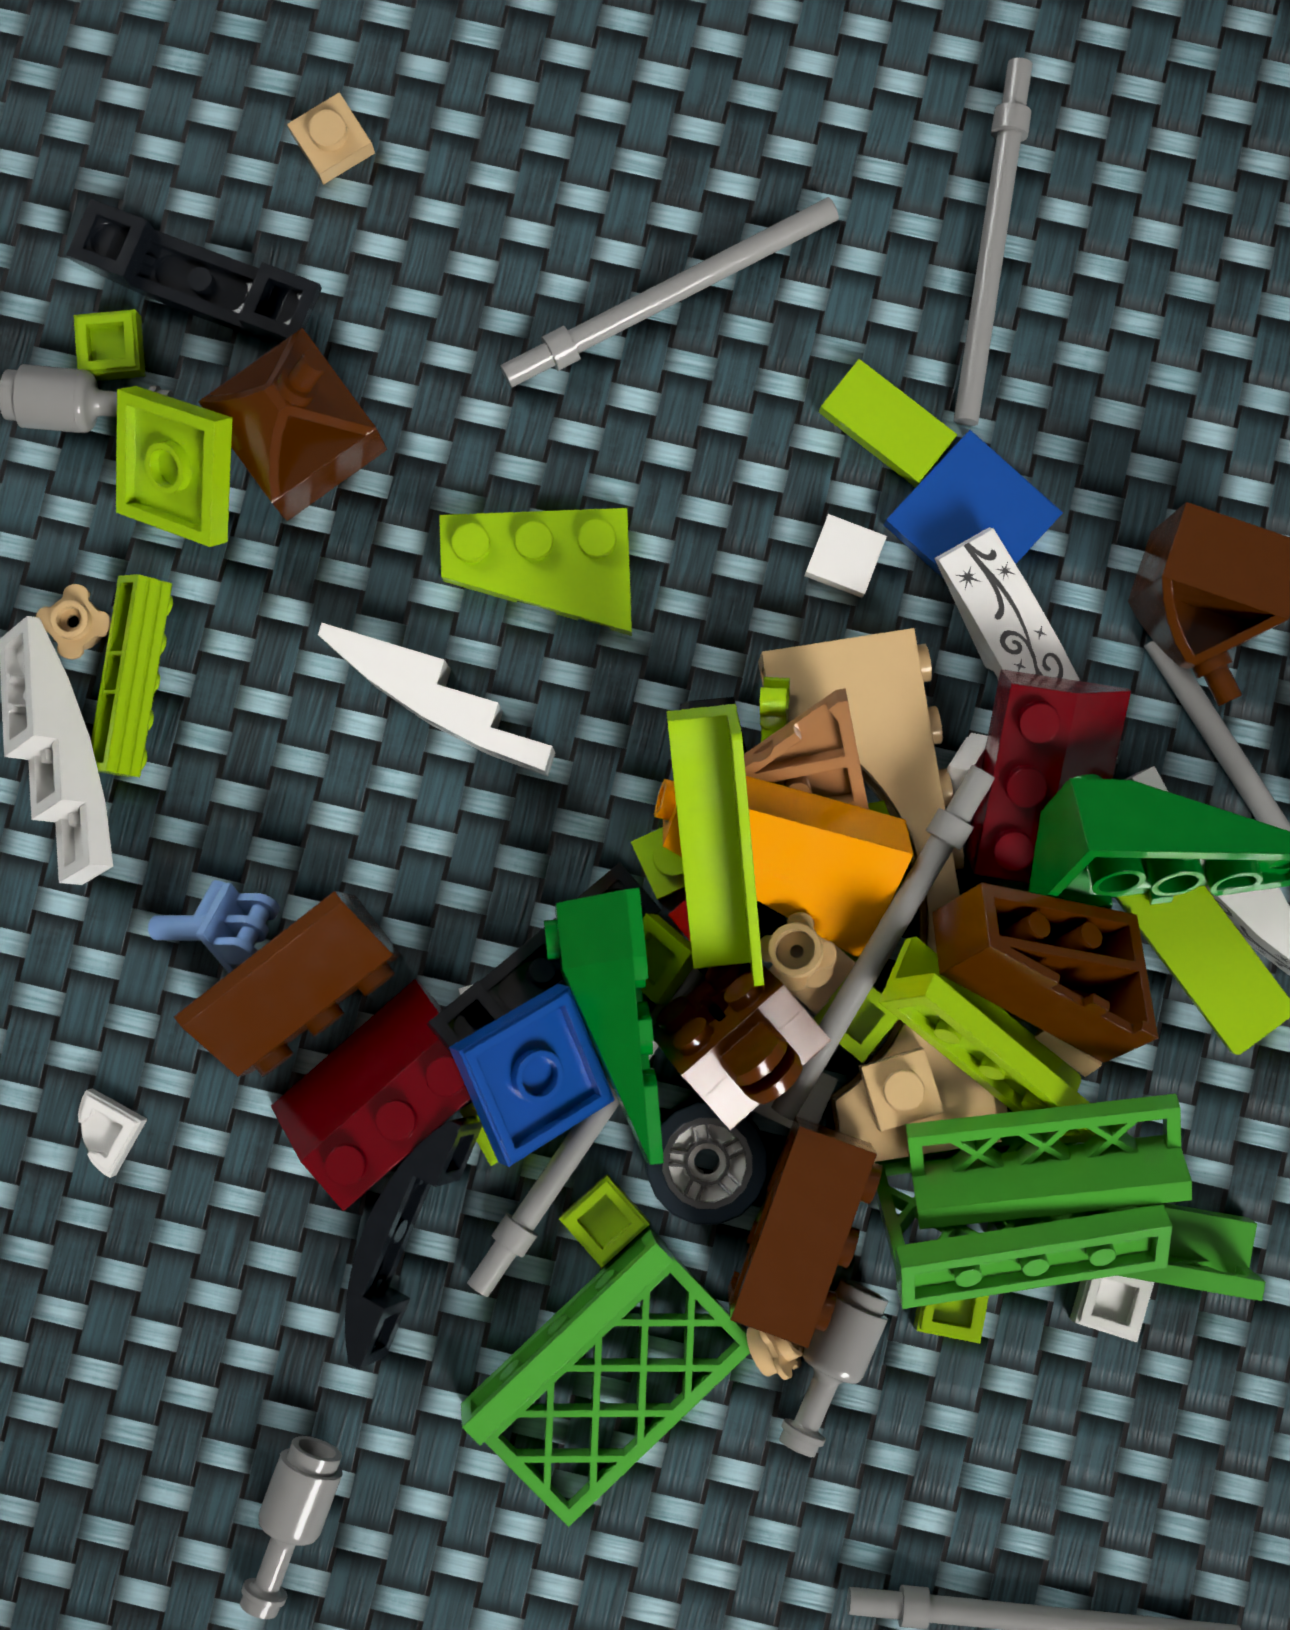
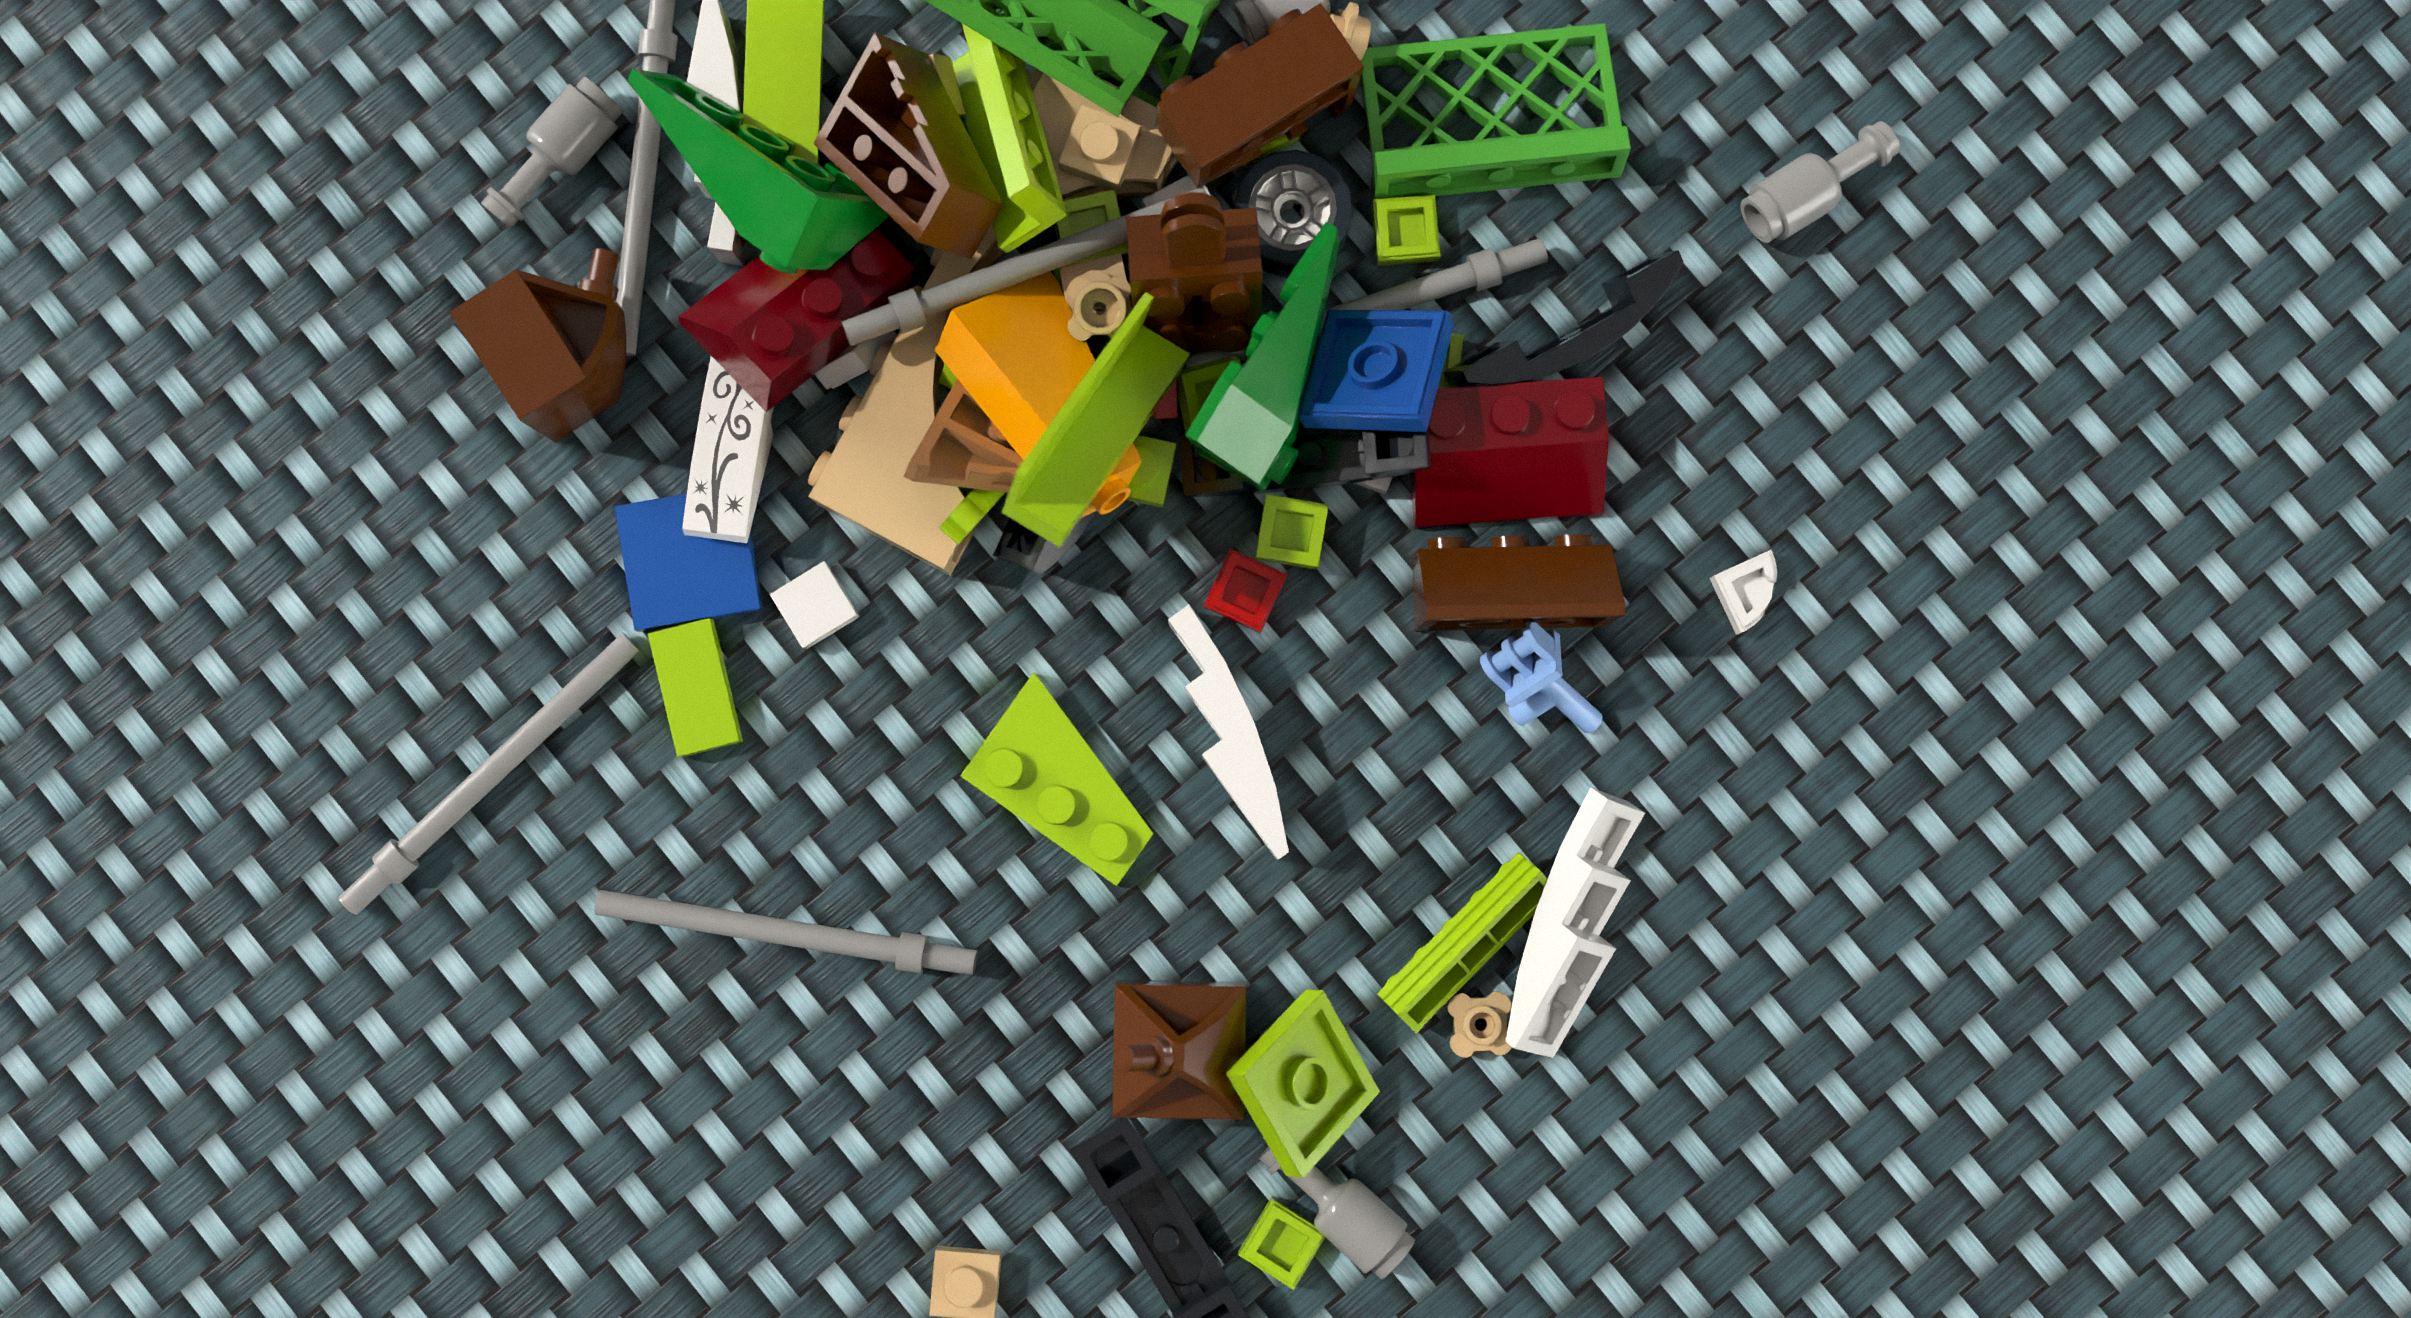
camera: 145 degrees left, 0 degrees up
none -> red tile [1204,549,1288,634]
none -> lime plate [1255,494,1329,570]

